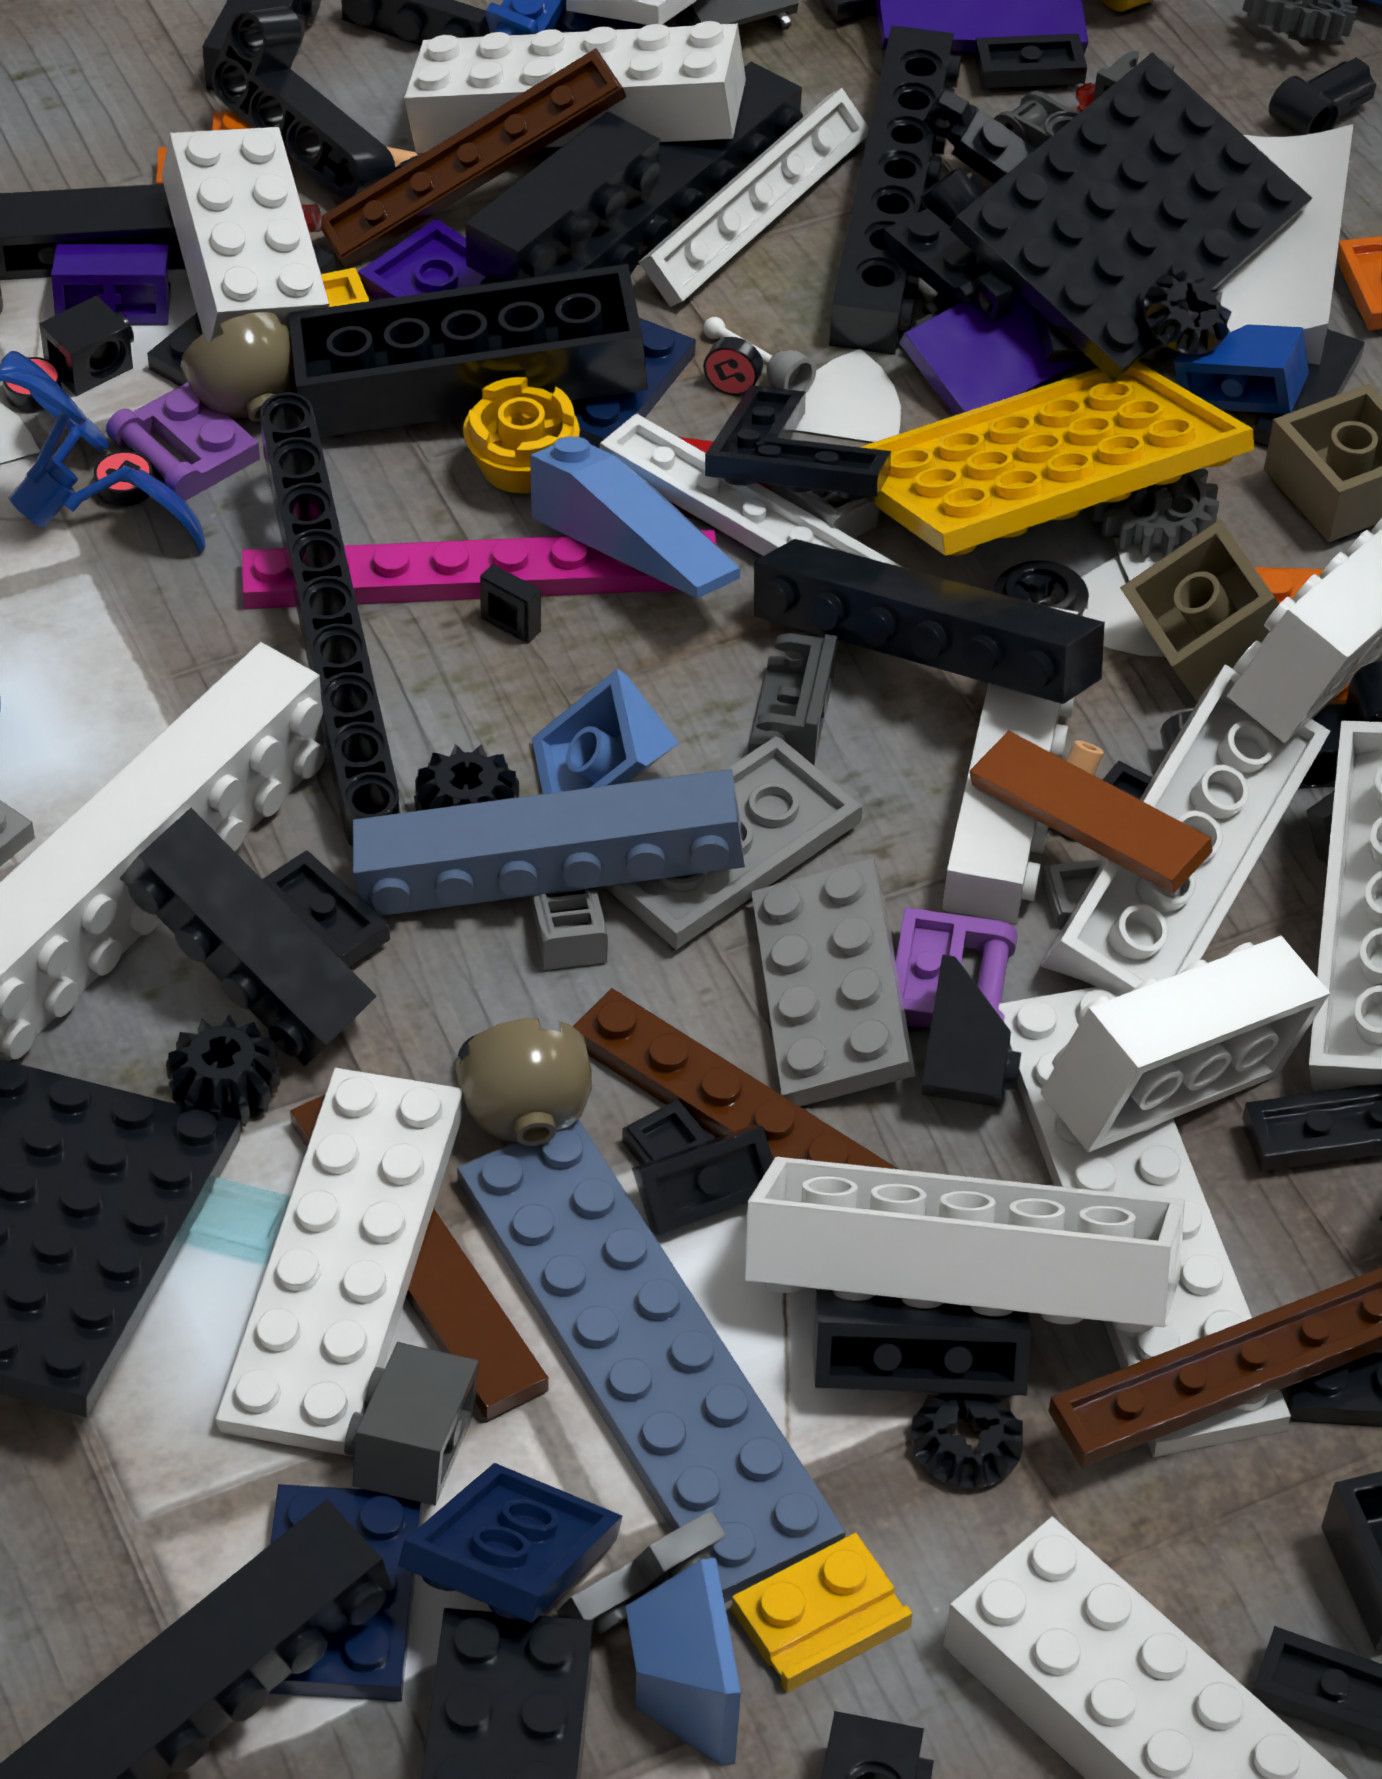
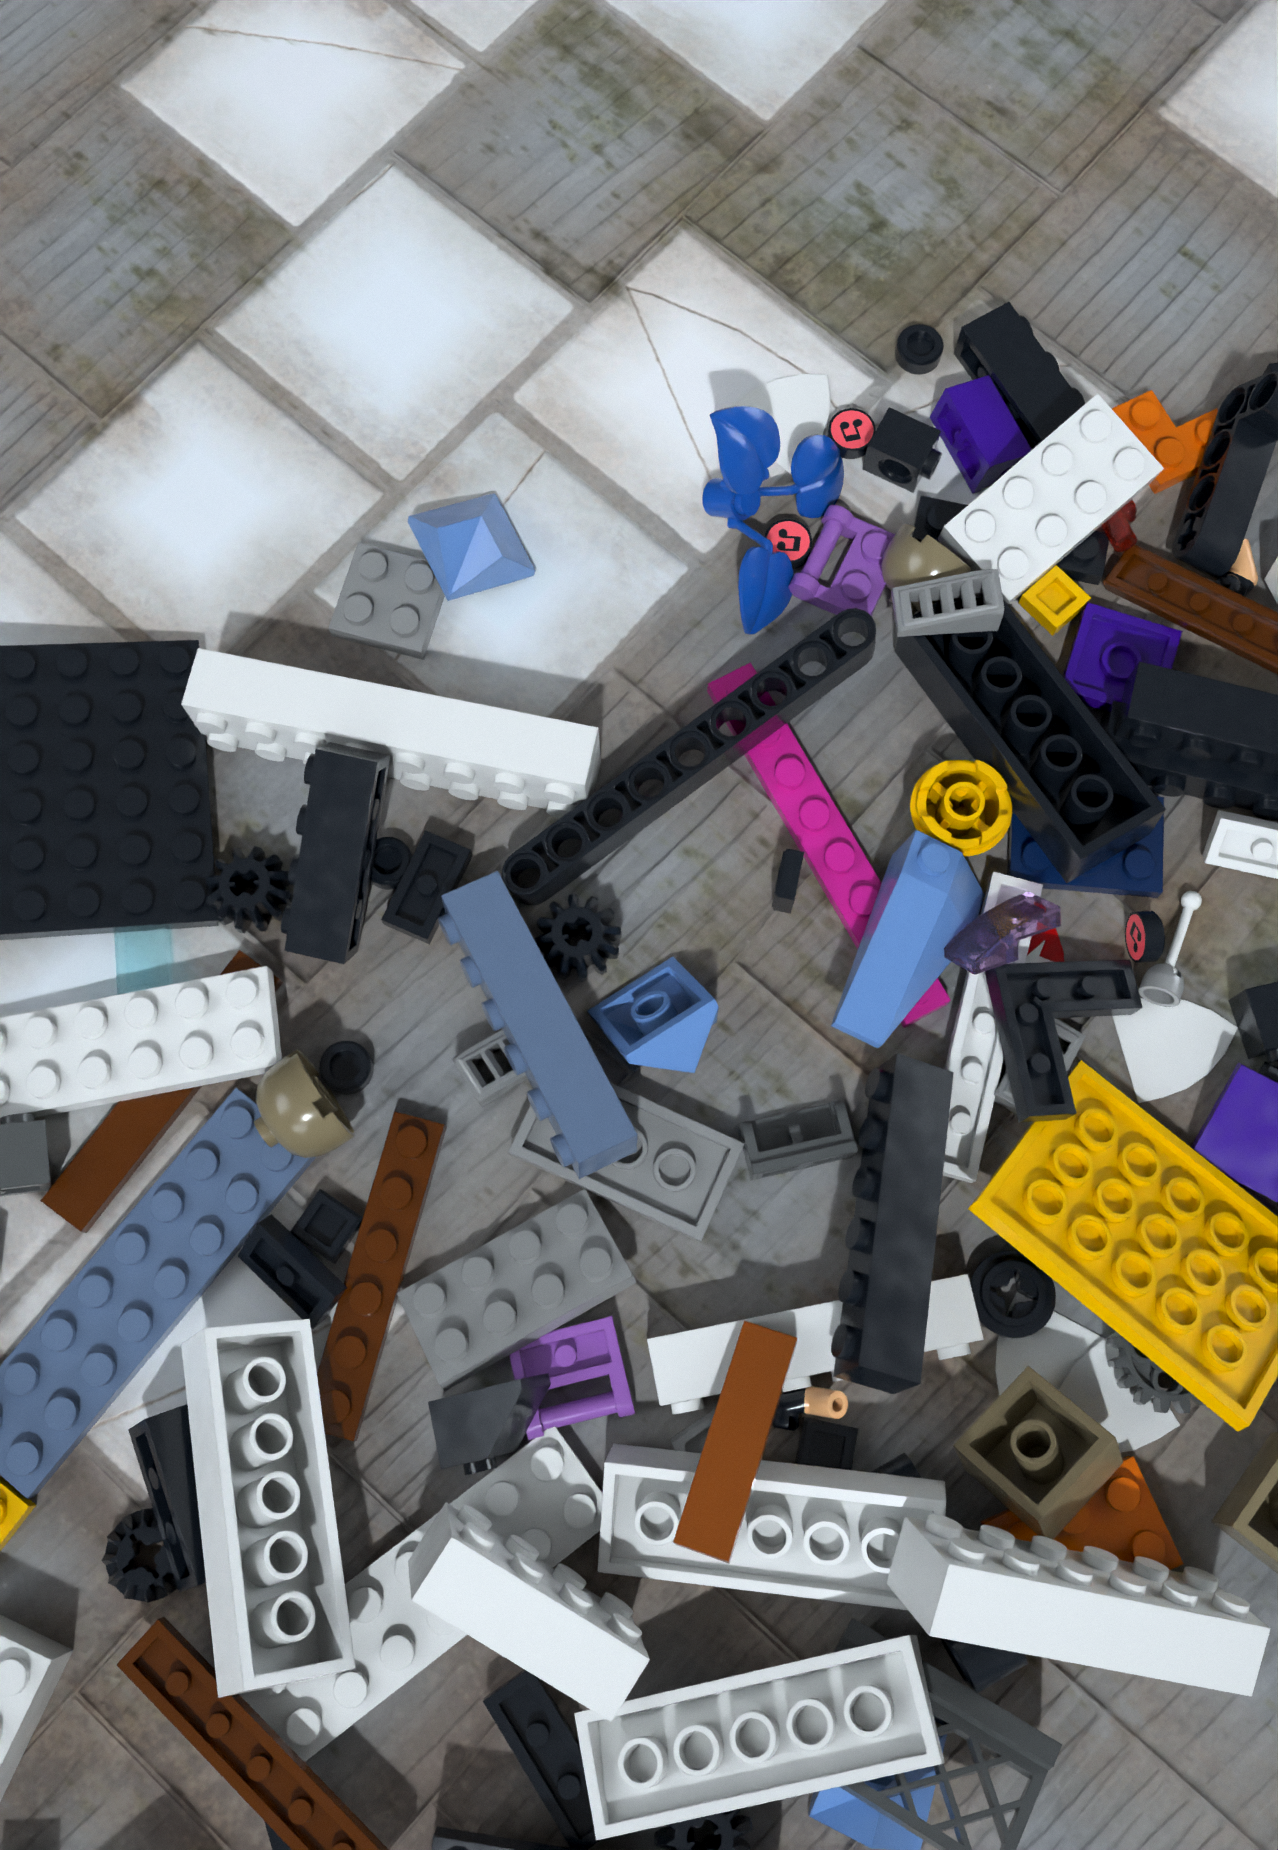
camera: 70 degrees right, 25 degrees up
none -> light grey slope [891,569,1004,637]
none -> clear purple slope [944,891,1061,975]

